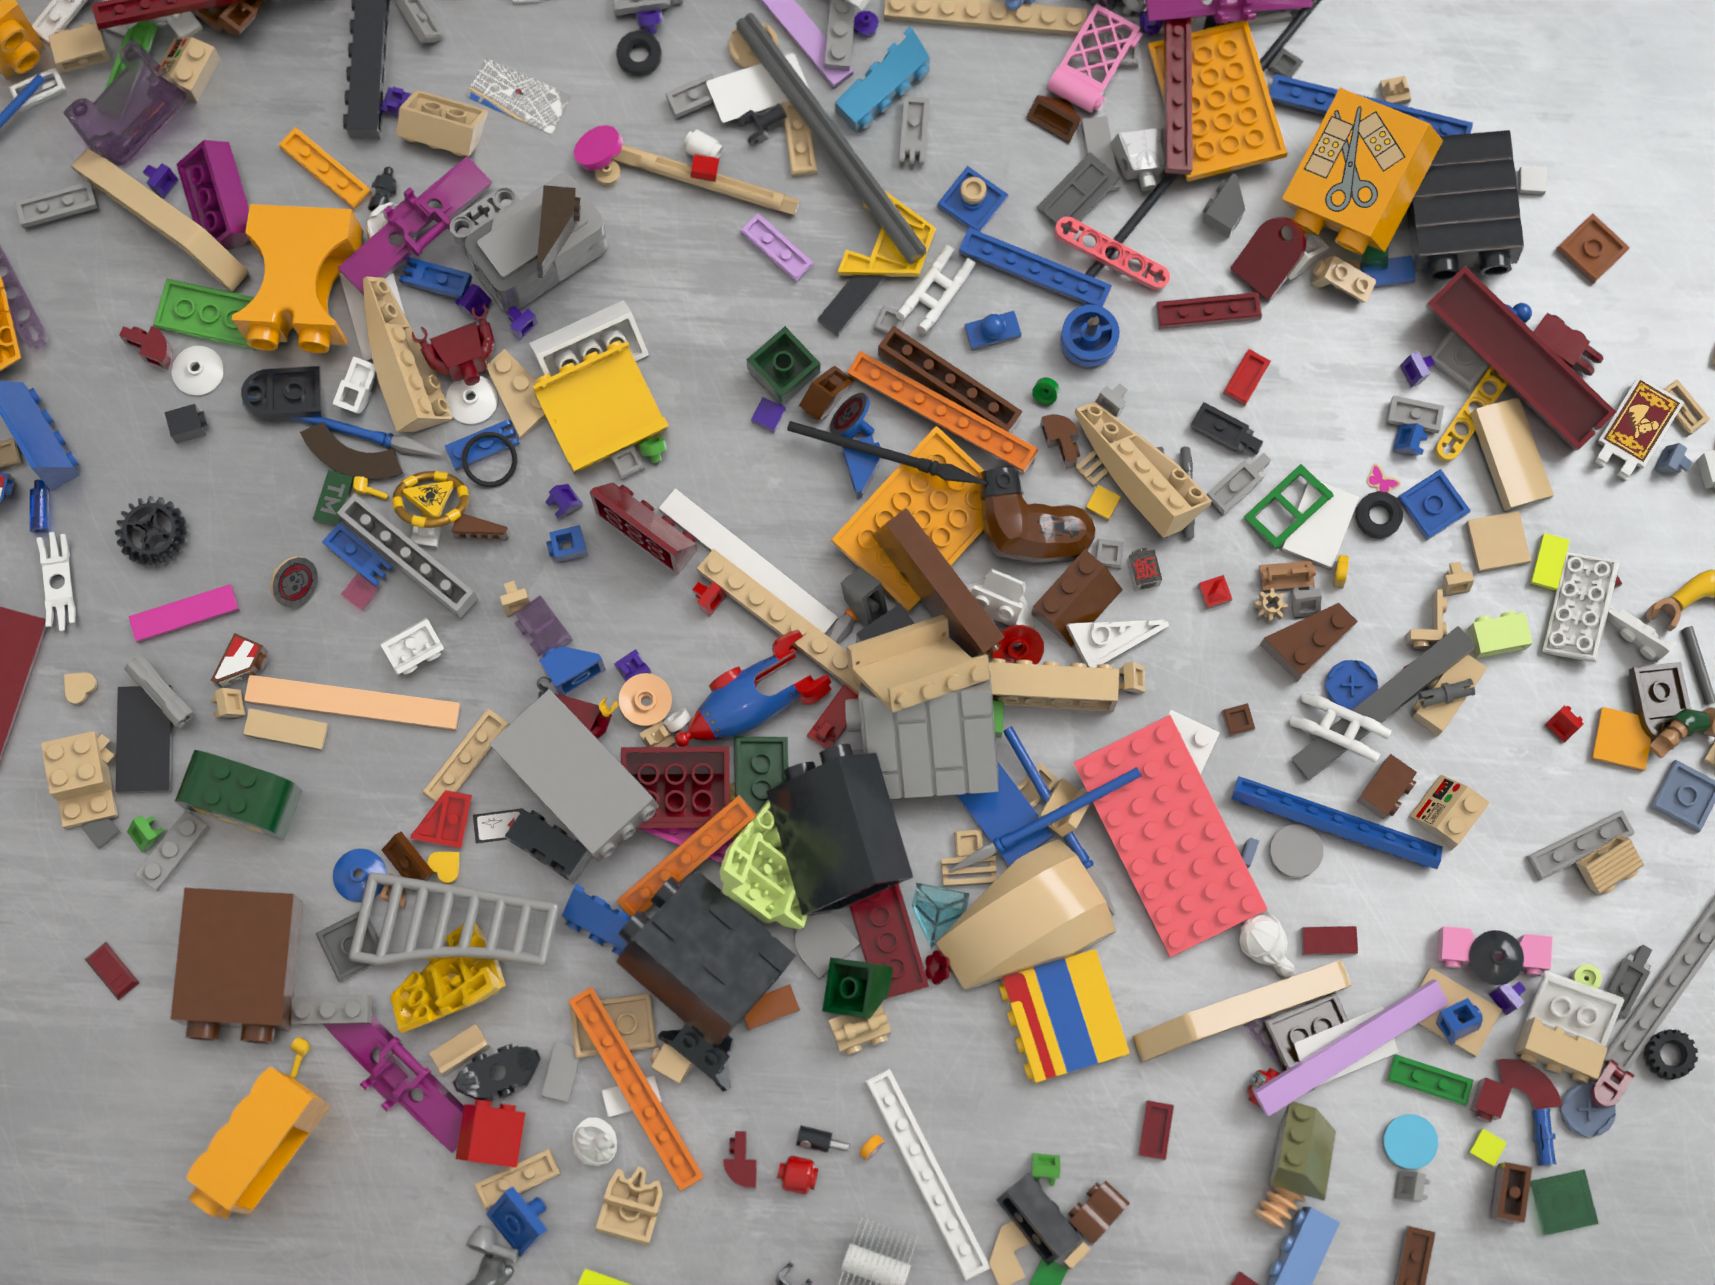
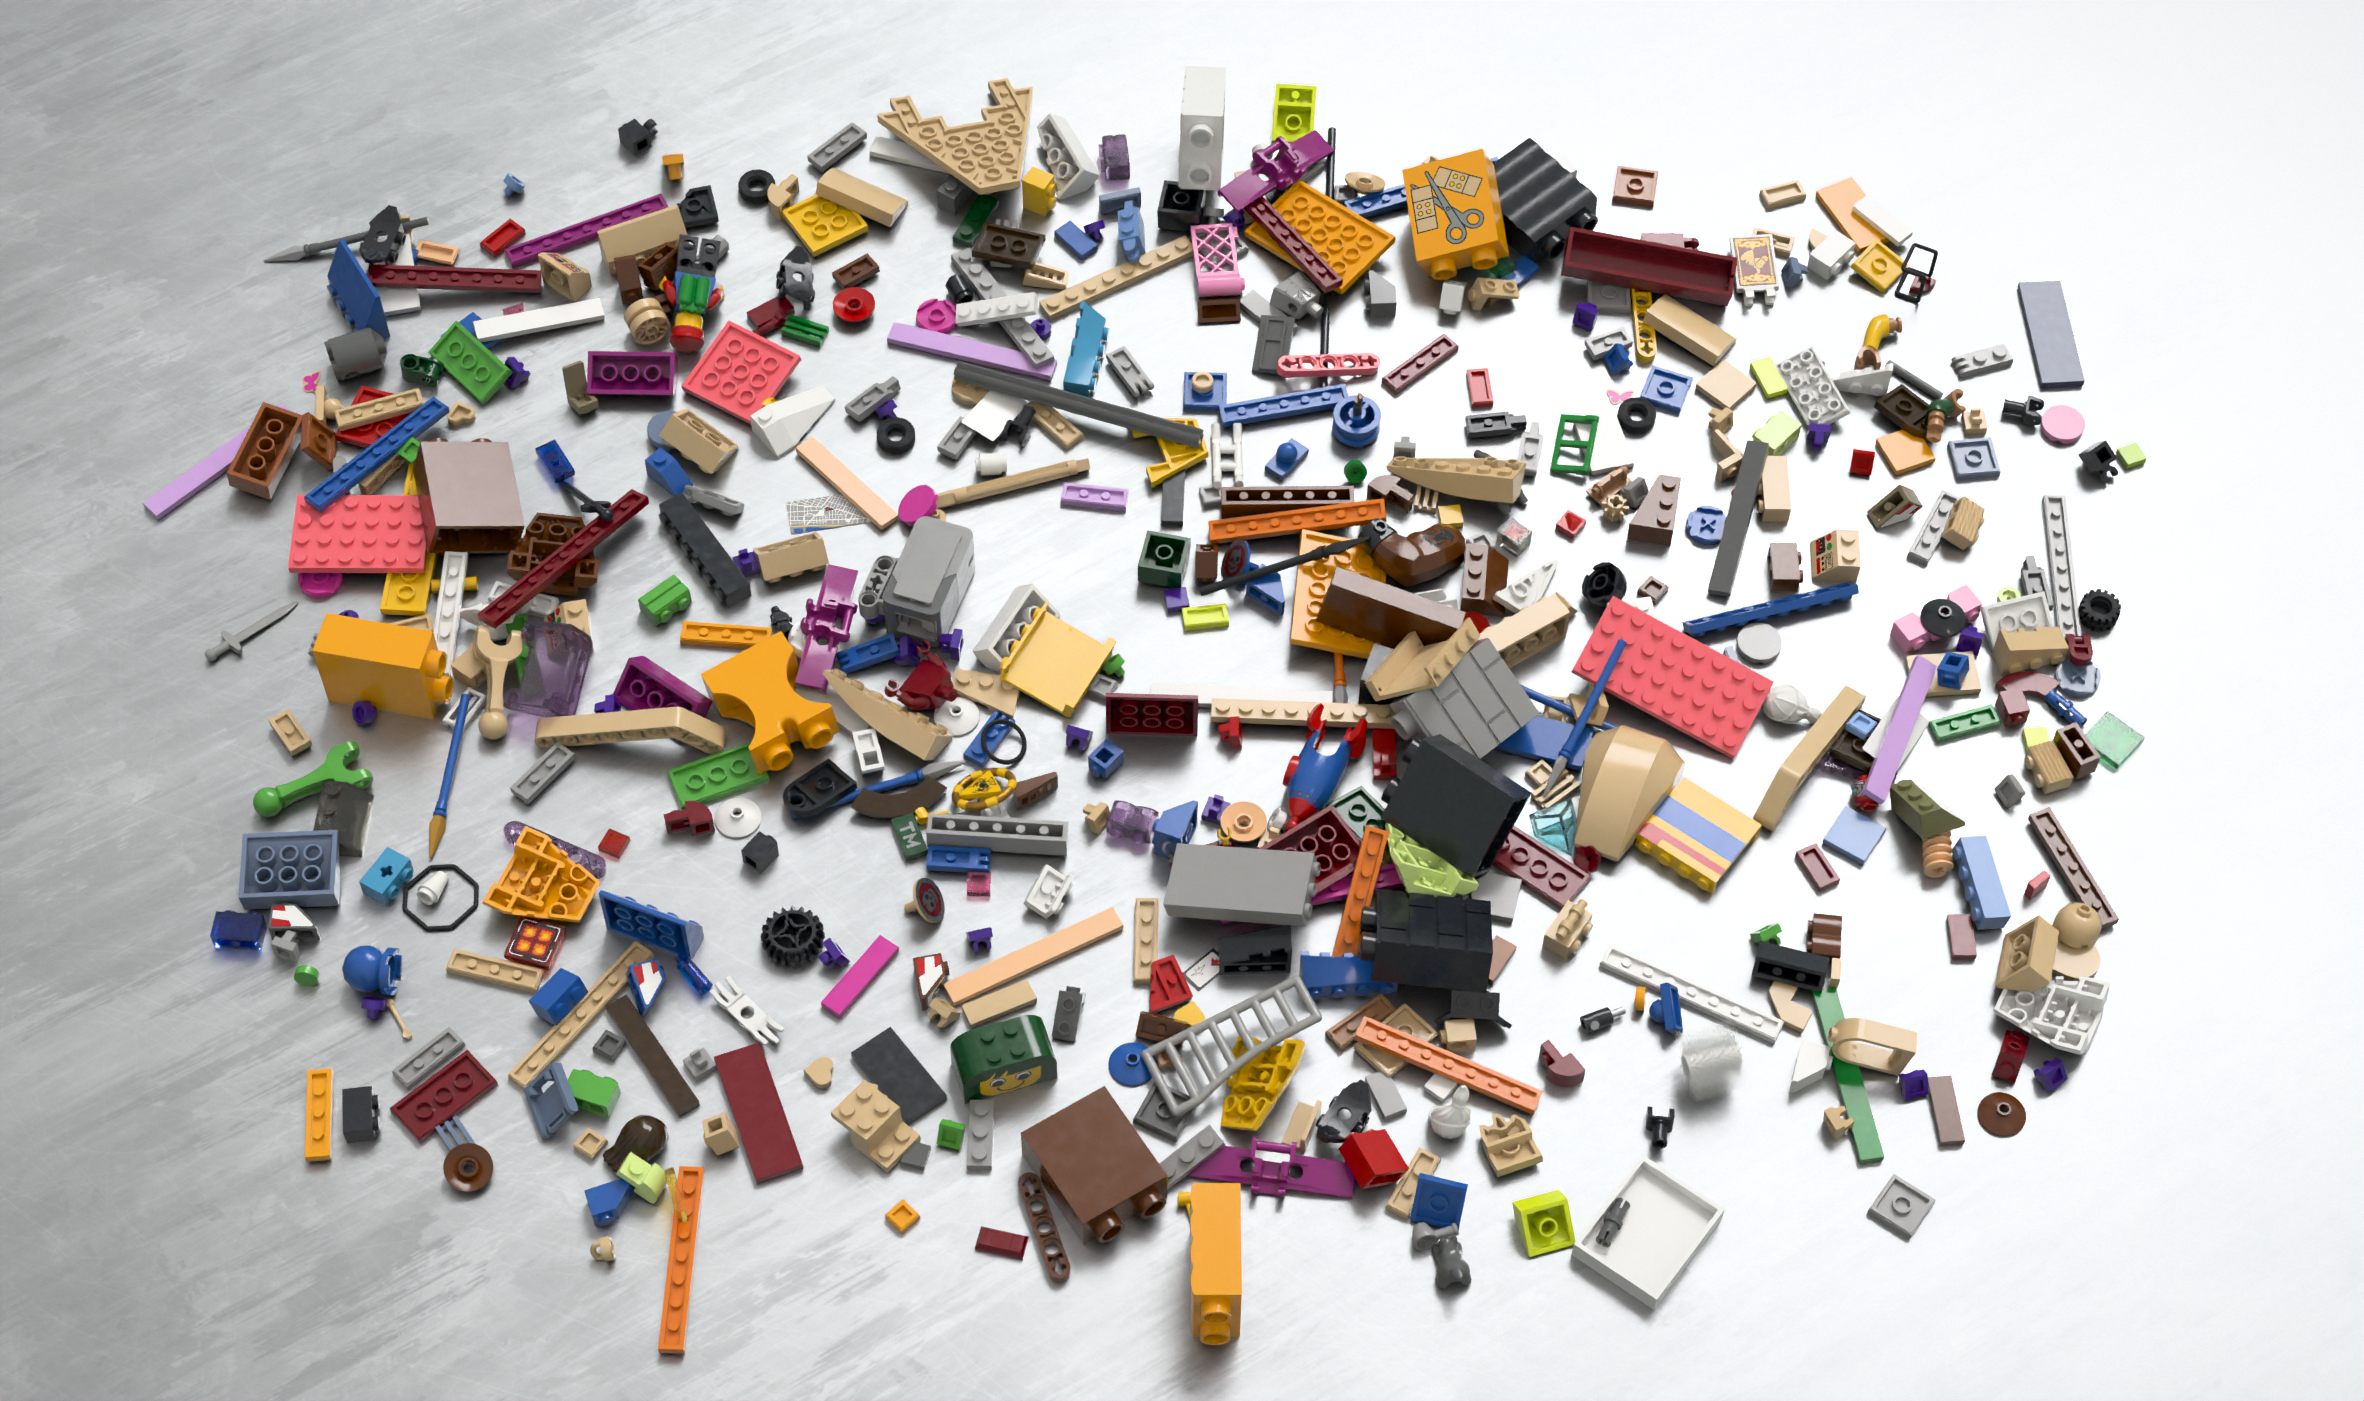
camera: 35 degrees left, 20 degrees down
light grey axle [124,655,195,729] -> none
dark brown slope [537,185,581,278] -> none
red tile [690,154,720,182] -> none
red head [777,1156,819,1195] -> none
dark green slope [822,957,893,1019] -> none
dark grey slope [841,568,888,628] -> none
dark red tile [1230,217,1306,300] -> none
white piece [1290,693,1392,763] -> none
dark red tile [1301,926,1358,955] -> none
yellow tile [1333,555,1349,588] -> none
medium azure tile [1383,1114,1438,1170] -> none
dark grey pin [1418,678,1475,708] -> none
none -> tan piece [472,626,522,740]
none -> clear red tile [598,828,631,859]
none -> bright green brick [638,575,692,626]
none -> light nougat tile [796,437,898,530]
none -> dark purple tile [818,937,850,968]
none -> light orange tile [885,1199,920,1234]
none -> dark purple tile [966,927,993,952]
none -> reddish brown beam [1018,1172,1071,1283]
none -> dark grey bracket [1052,985,1086,1041]
none -> neon yellow tile [1182,603,1229,631]
none -> medium nougat tile [1325,993,1397,1052]
none -> tan dish [1345,171,1386,195]
none -> black cylinder [1582,562,1627,608]
none -> blue tile [1649,982,1683,1035]
none -> dark purple tile [1806,423,1831,450]
none -> tile [1822,806,1886,865]
none -> light blue tile [1845,712,1877,740]
none -> dark tan slope [1867,484,1923,529]
none -> tan brick [2024,740,2073,794]

